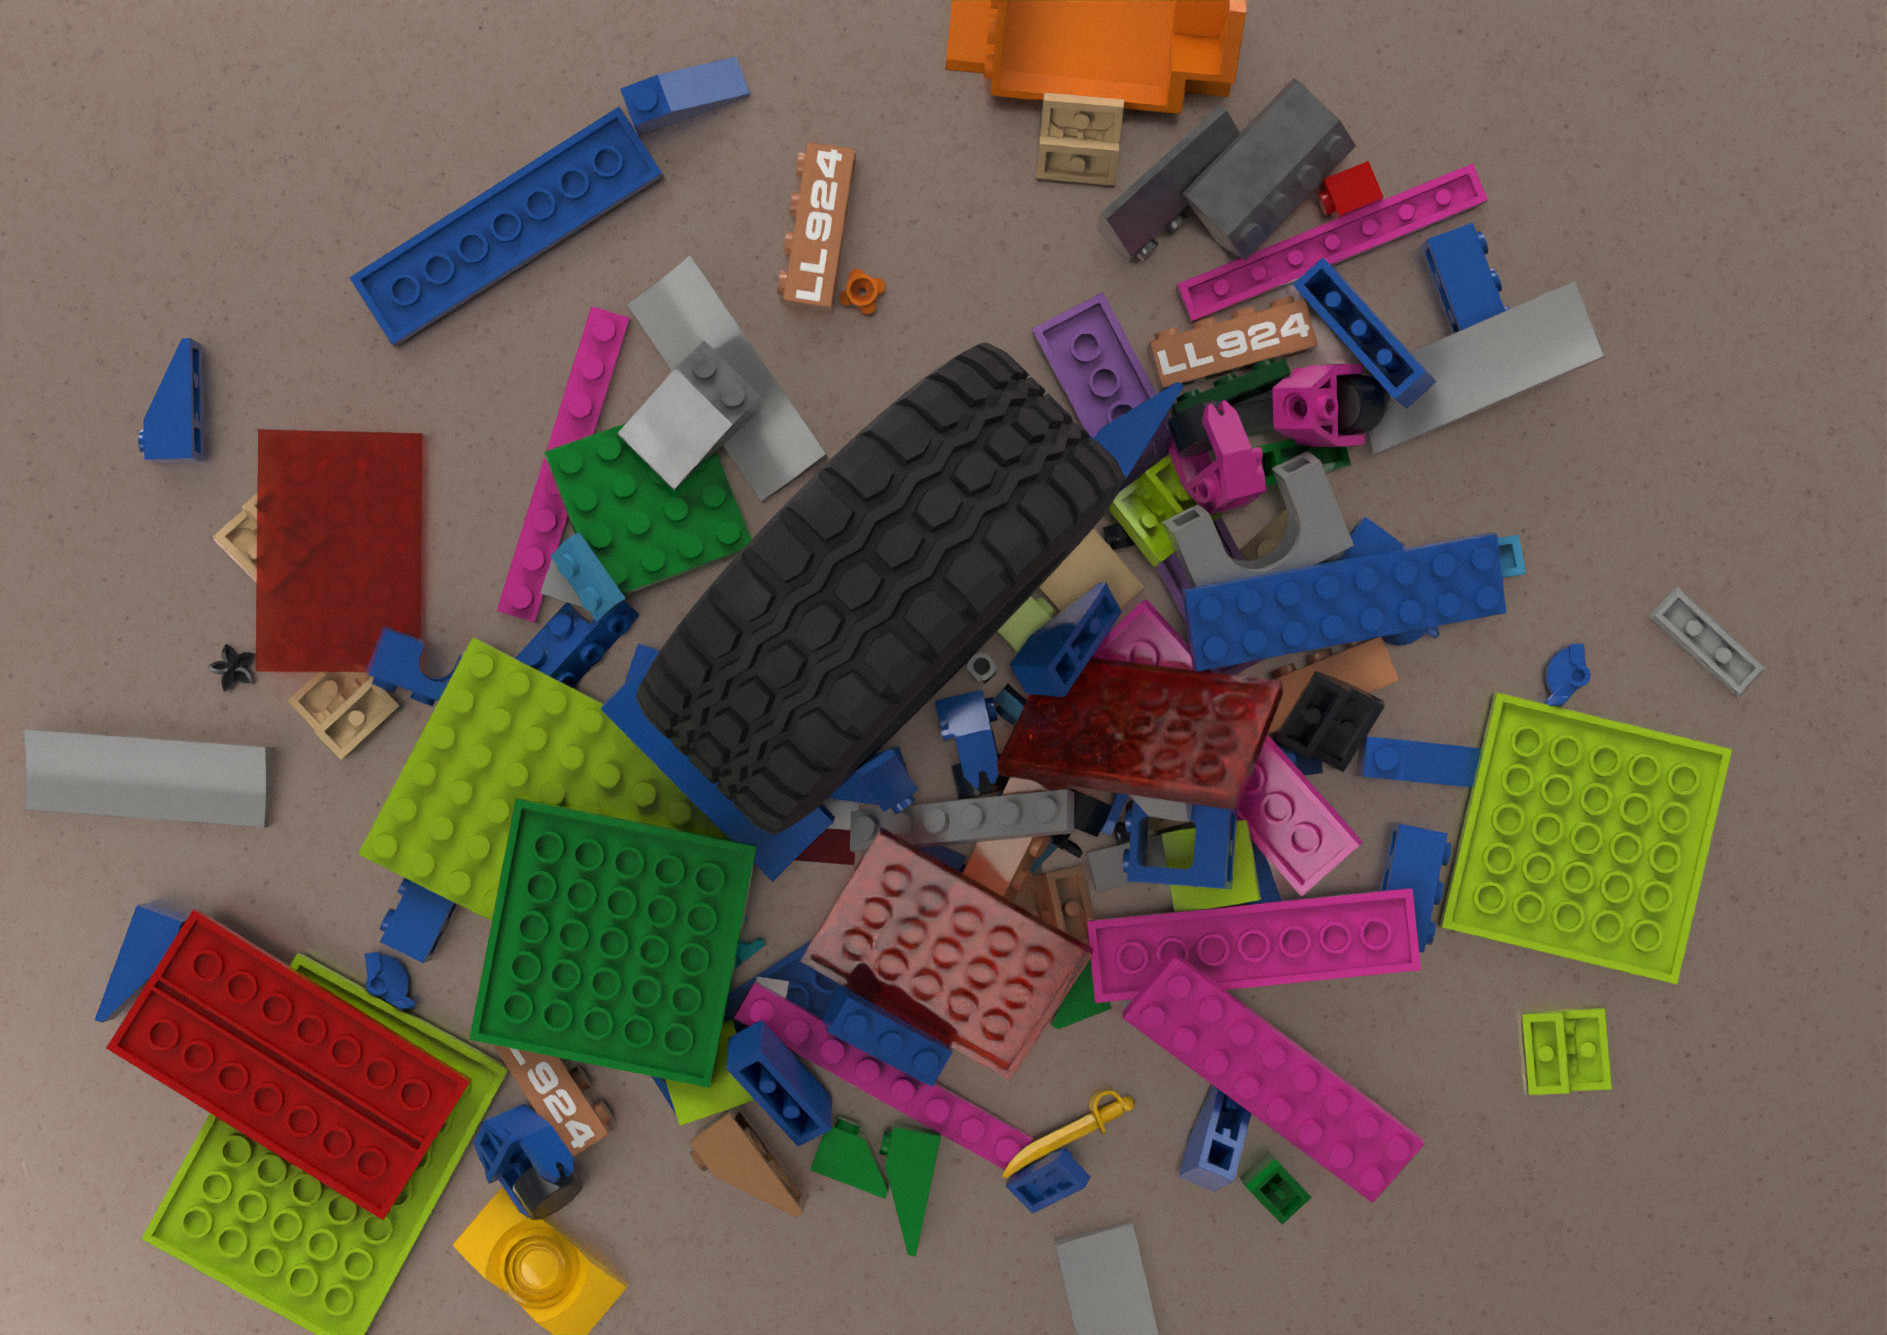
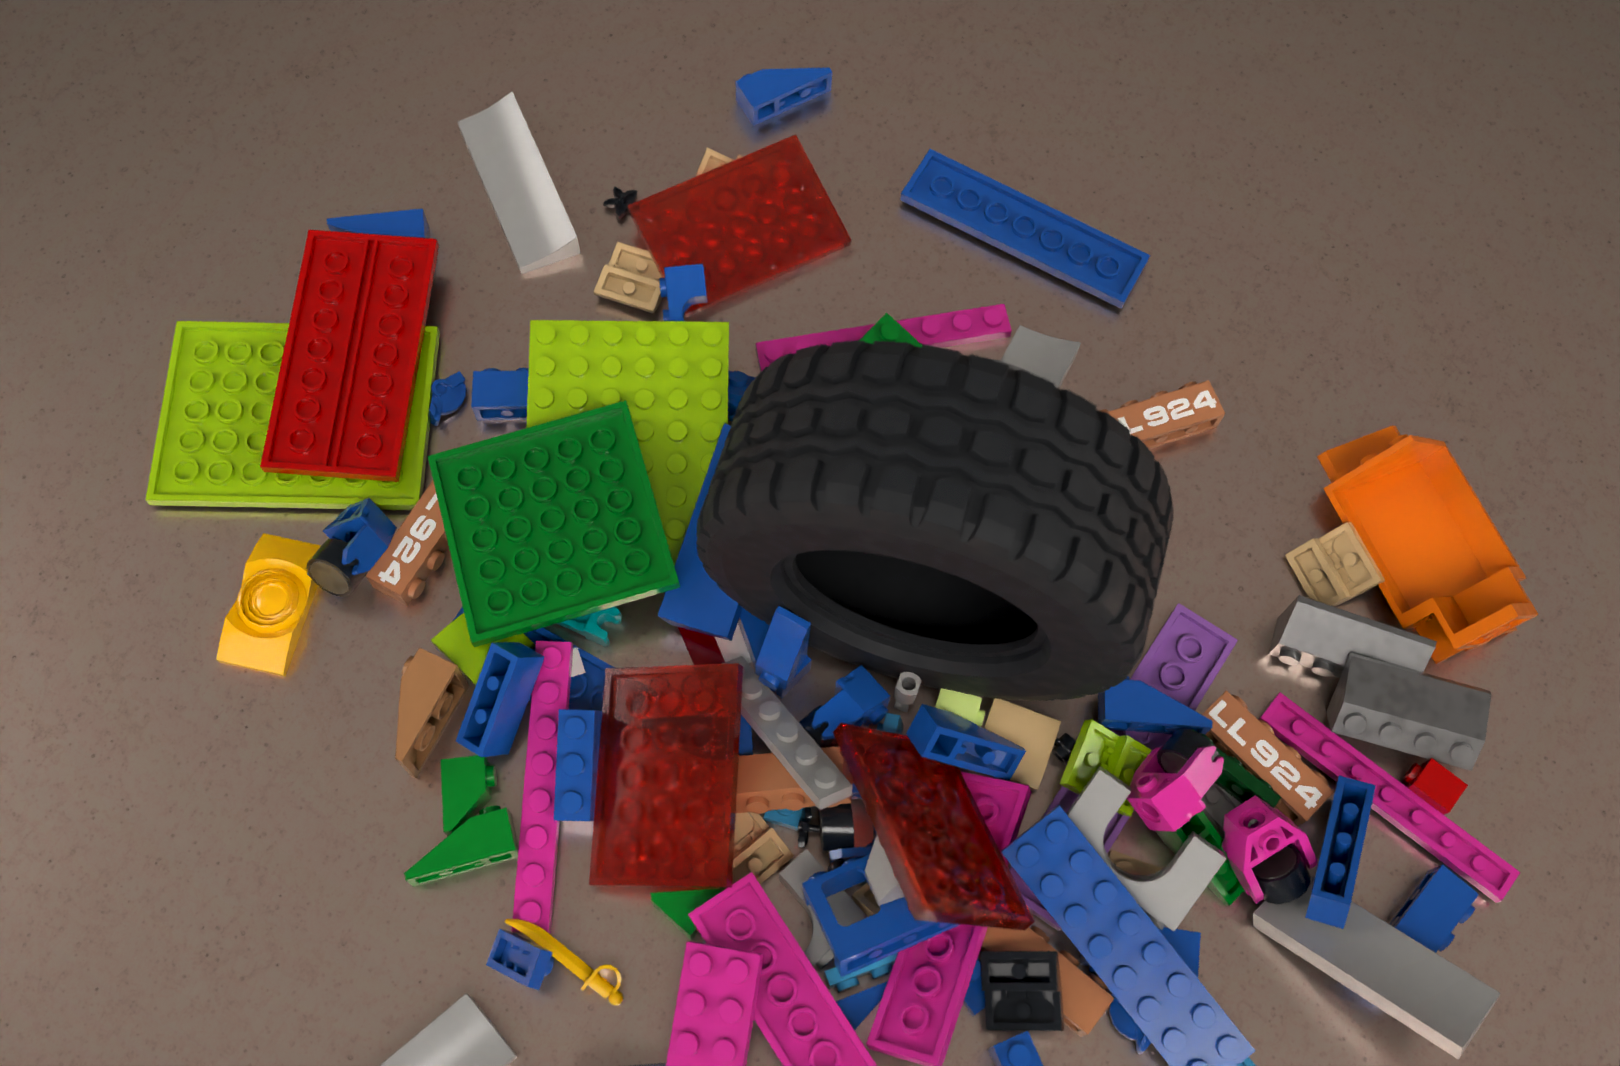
camera: 55 degrees right, 20 degrees down
slope [620,57,750,137] -> none
lime slope [1161,819,1261,912] -> none

